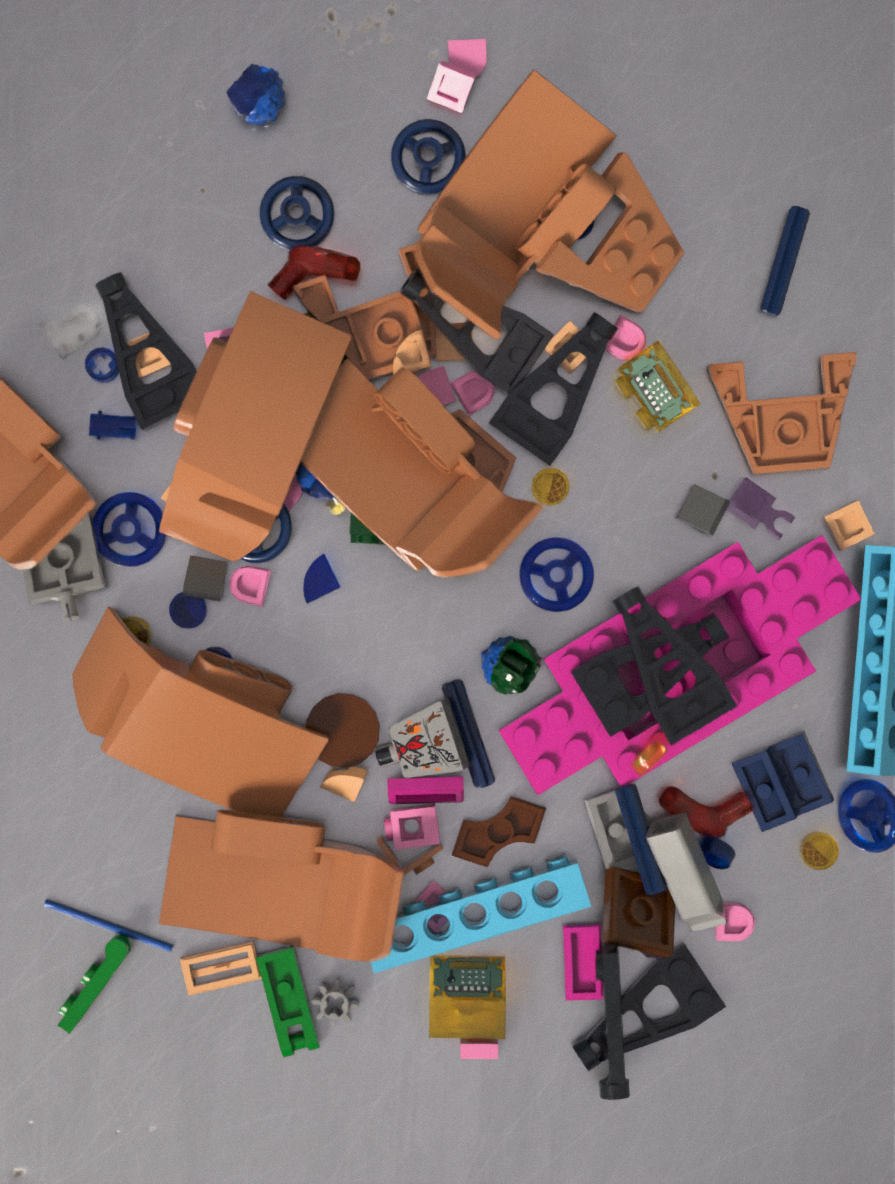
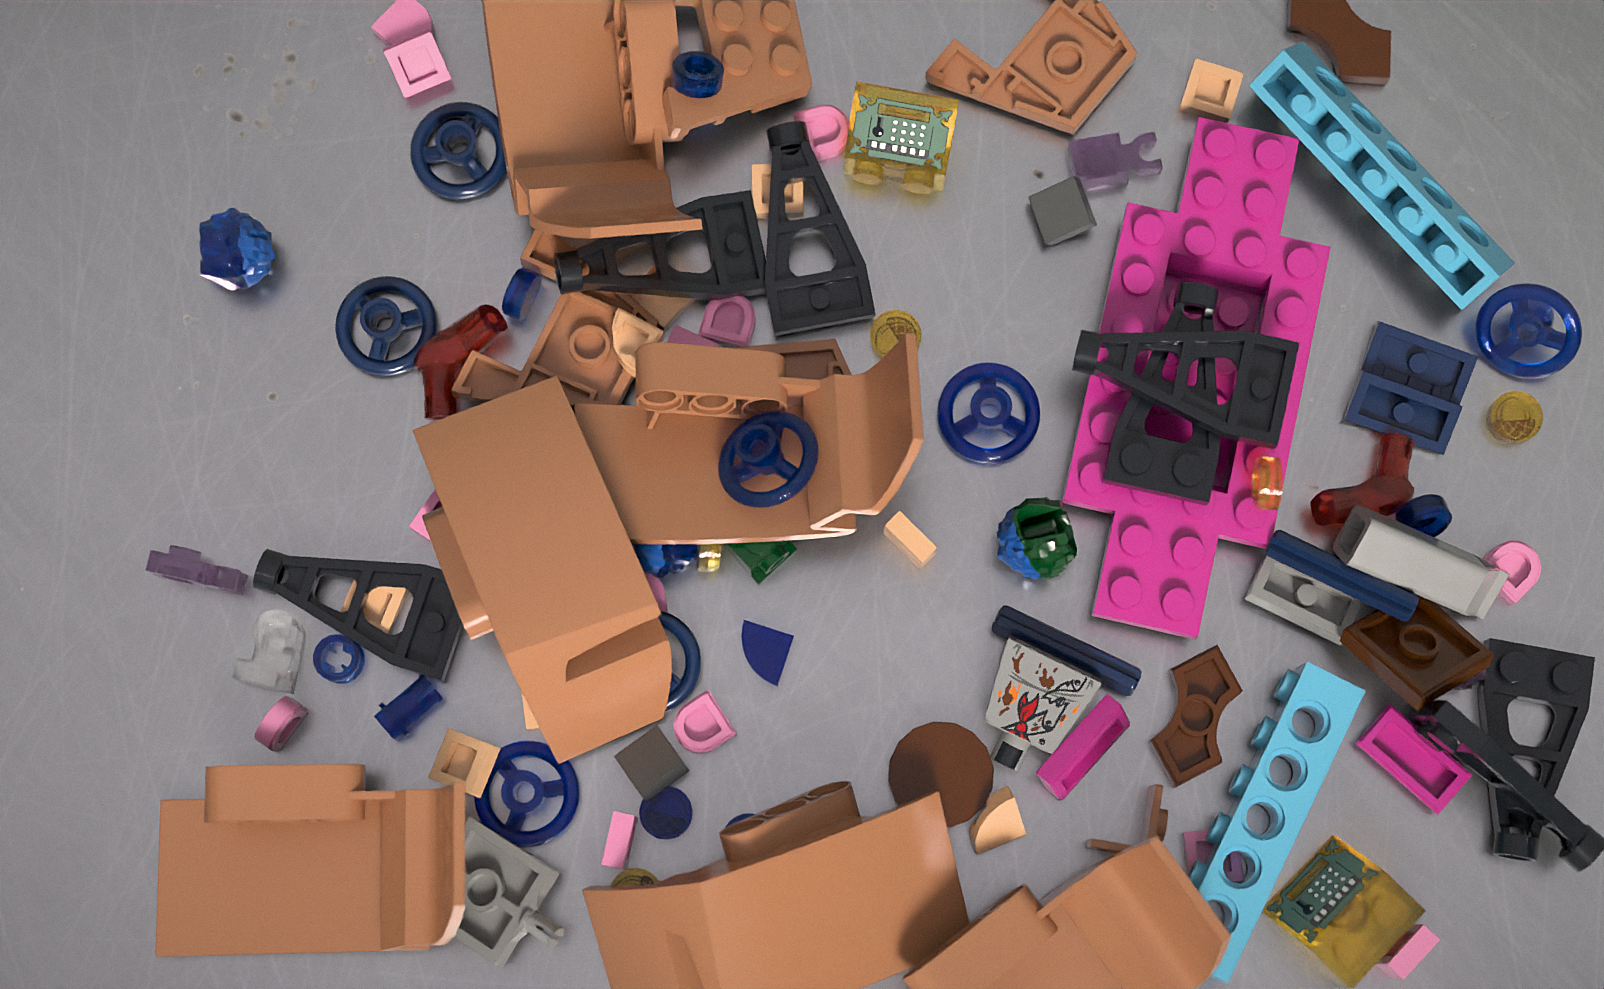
camera: 45 degrees left, 10 degrees down
bright pink brick [384,803,440,850] -> none
none -> clear purple plate [145,545,249,595]
none -> bright pink tile [254,696,308,752]
none -> light nougat tile [428,728,501,798]
none -> clear blue tile [502,267,542,321]
none -> bright pink tile [602,811,638,870]
none -> clear blue tile [671,51,724,98]
none -> clear blue piece [718,411,819,508]
none -> light nougat tile [883,511,937,570]

